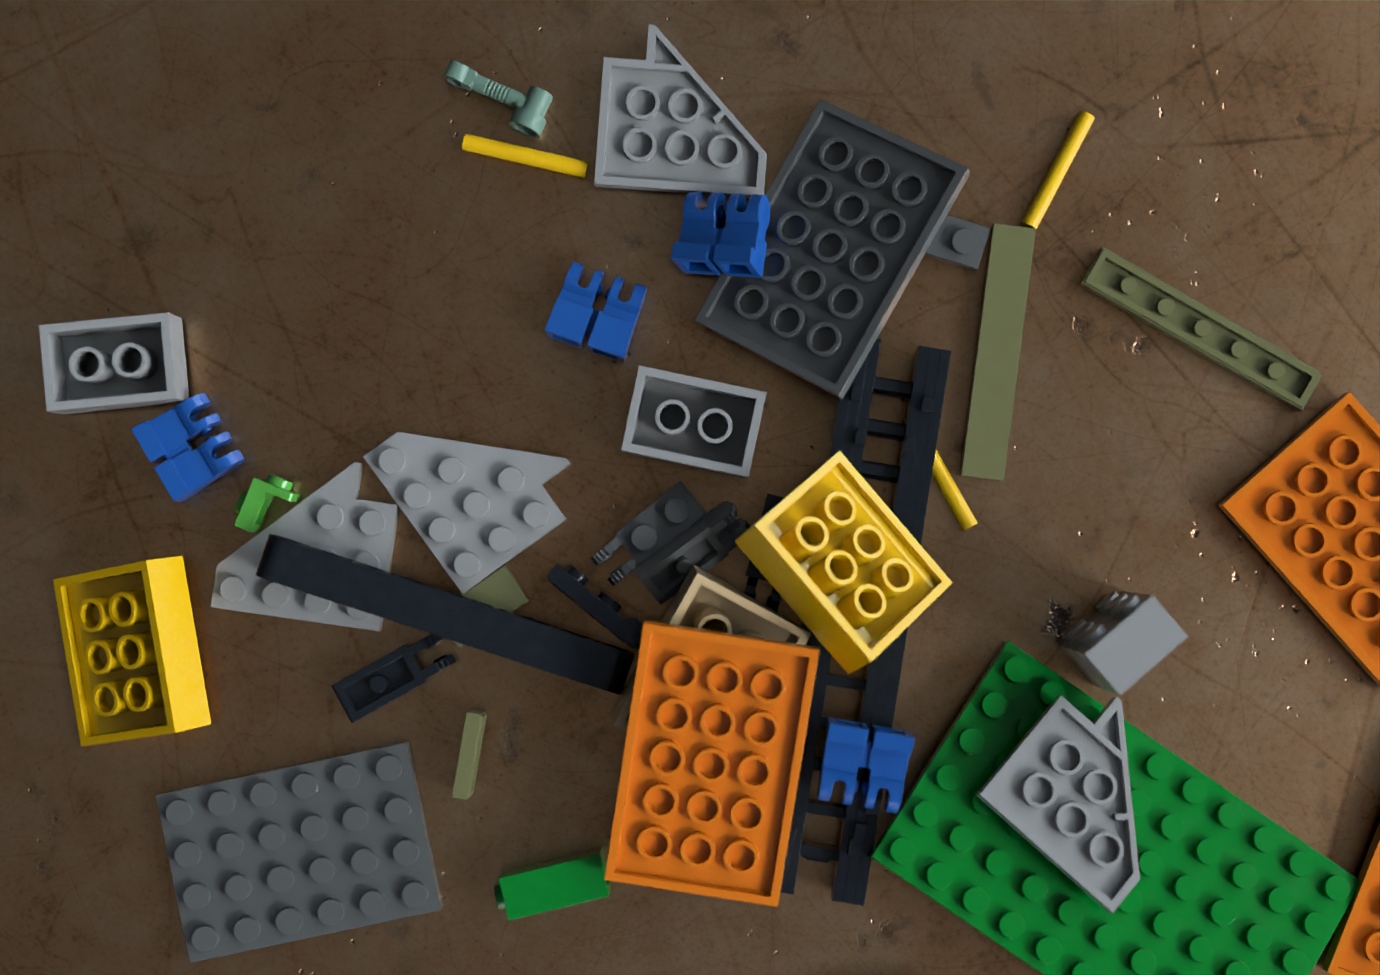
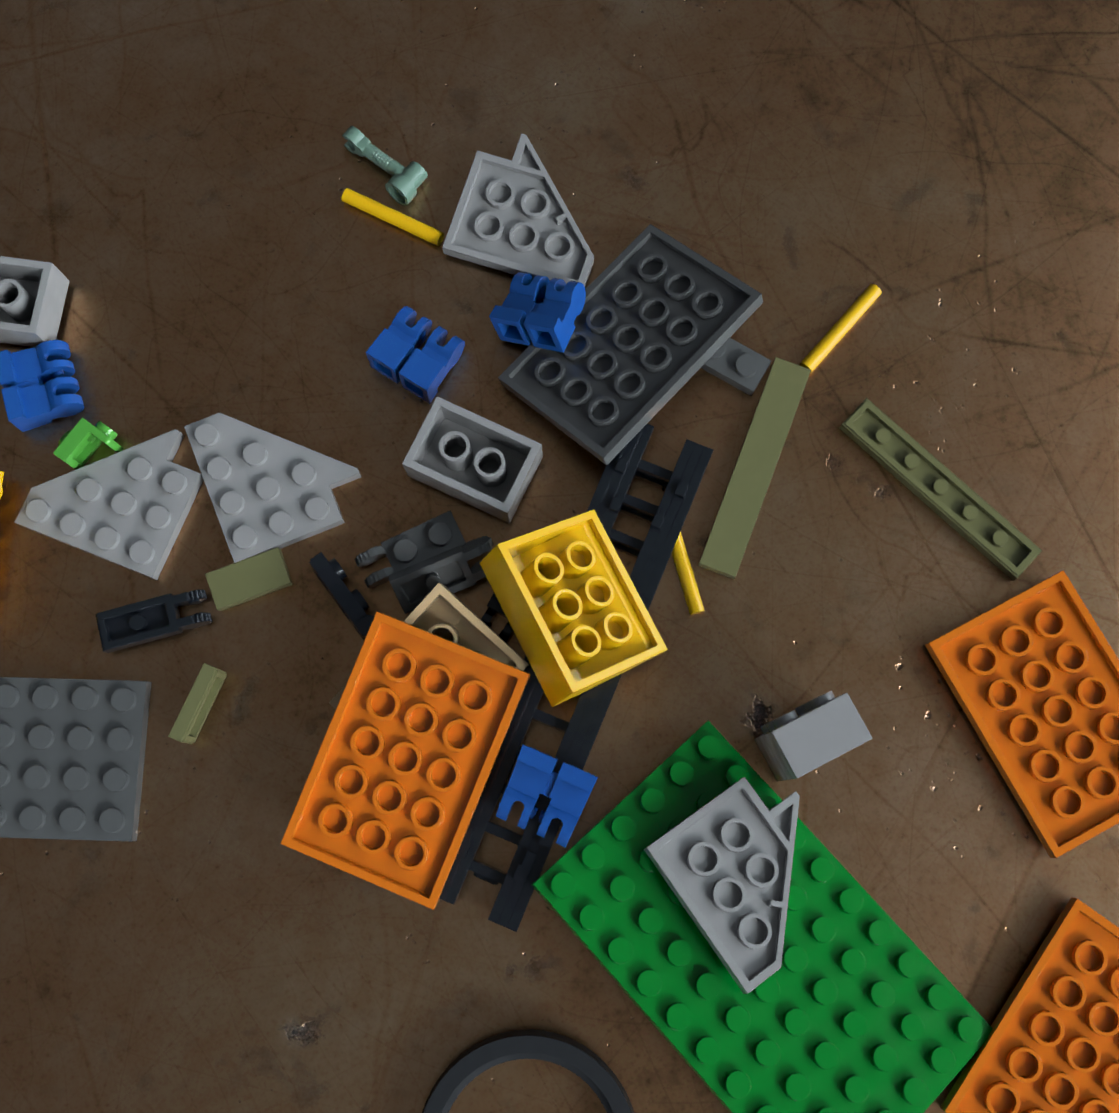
camera: 15 degrees right, 10 degrees down
black beam [255,533,635,695] -> none
green brick [494,847,611,921] -> none

